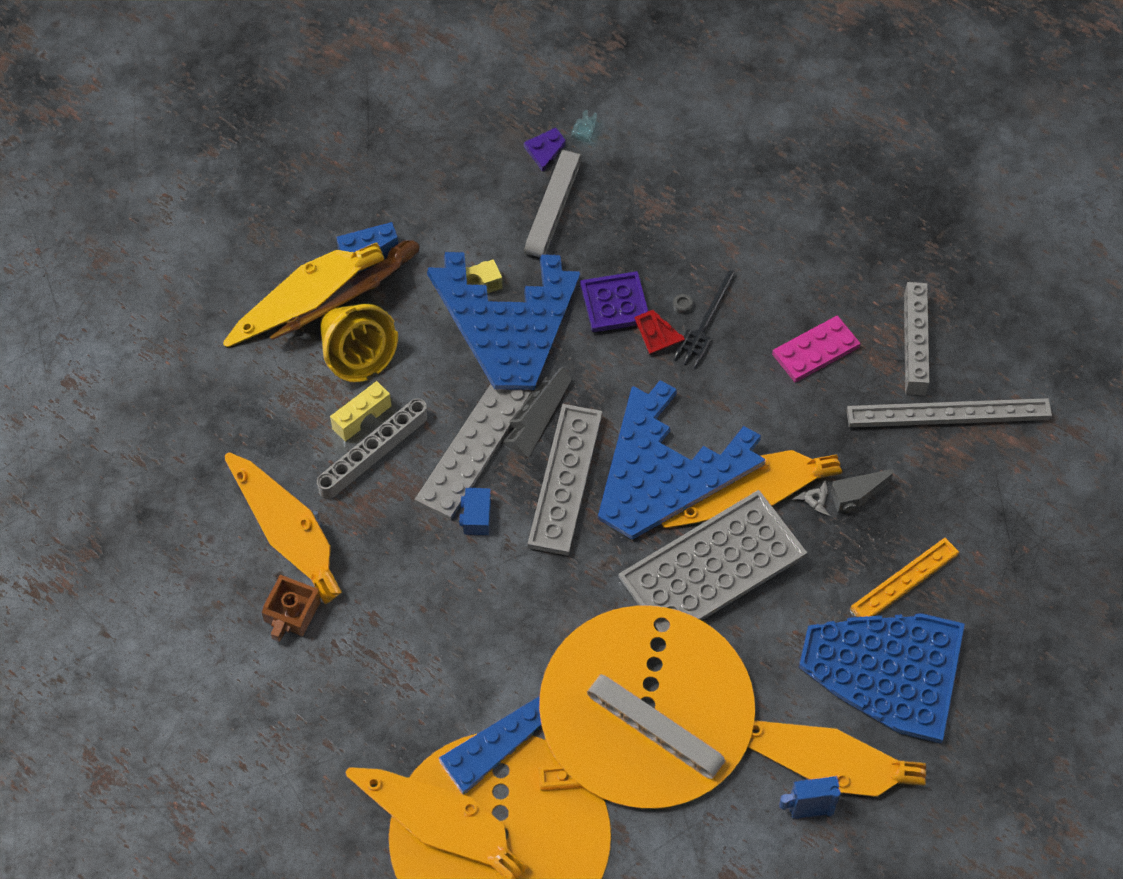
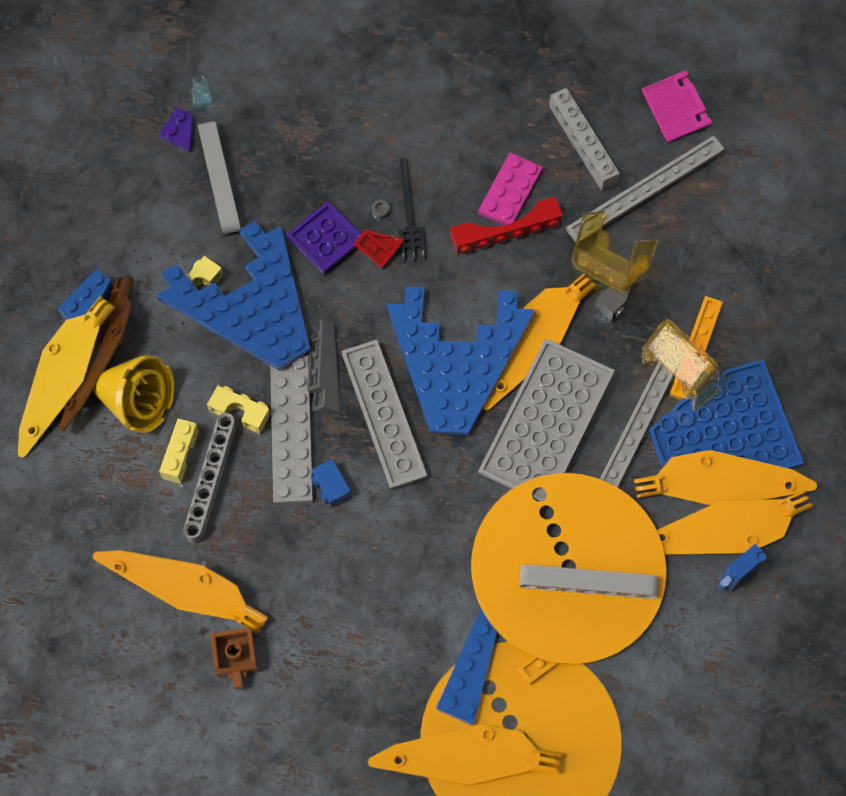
camera: 30 degrees left, 10 degrees up
light grey piece [792,481,830,516] -> none
none -> light yellow arch [207,385,271,434]
none -> red arch [450,197,563,254]
none -> clear yellow windscreen [571,211,658,292]
none -> light grey plate [600,342,686,487]
none -> light orange wing [634,450,817,505]
none -> dark pink window [641,70,712,143]
none -> clear yellow windscreen [642,319,719,412]

